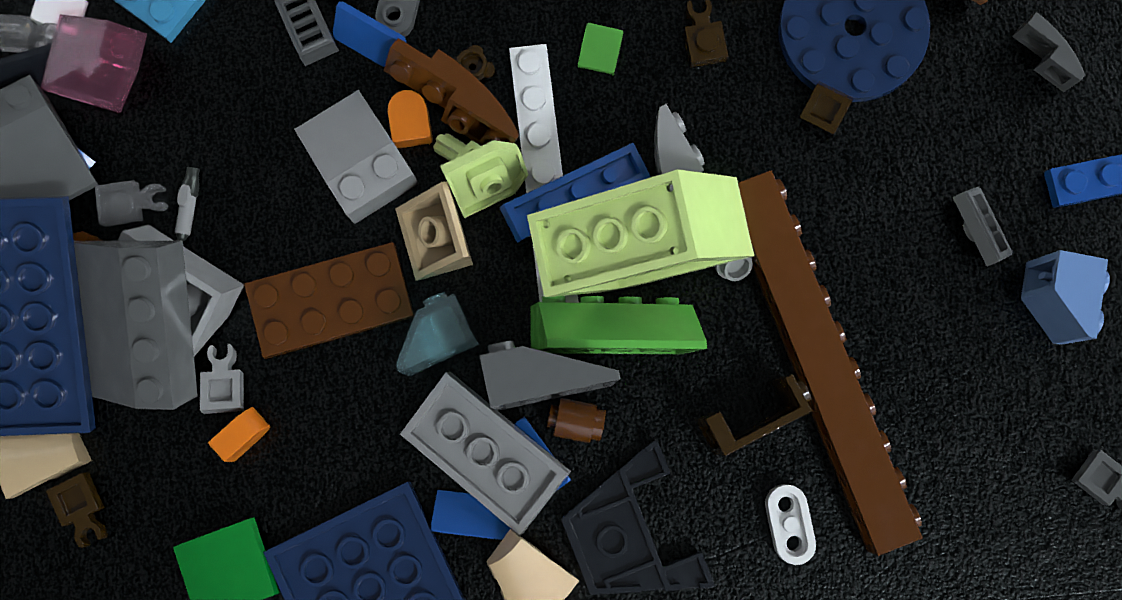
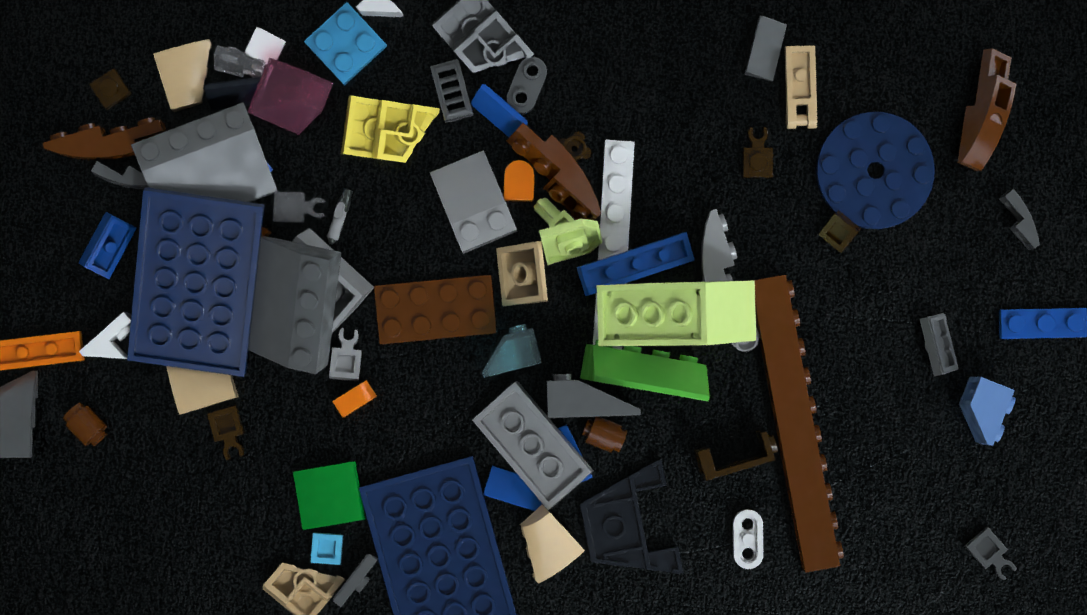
camera: 10 degrees right, 5 degrees up
bright green slope [578,23,623,75] -> none
none -> light yellow slope [341,96,440,163]

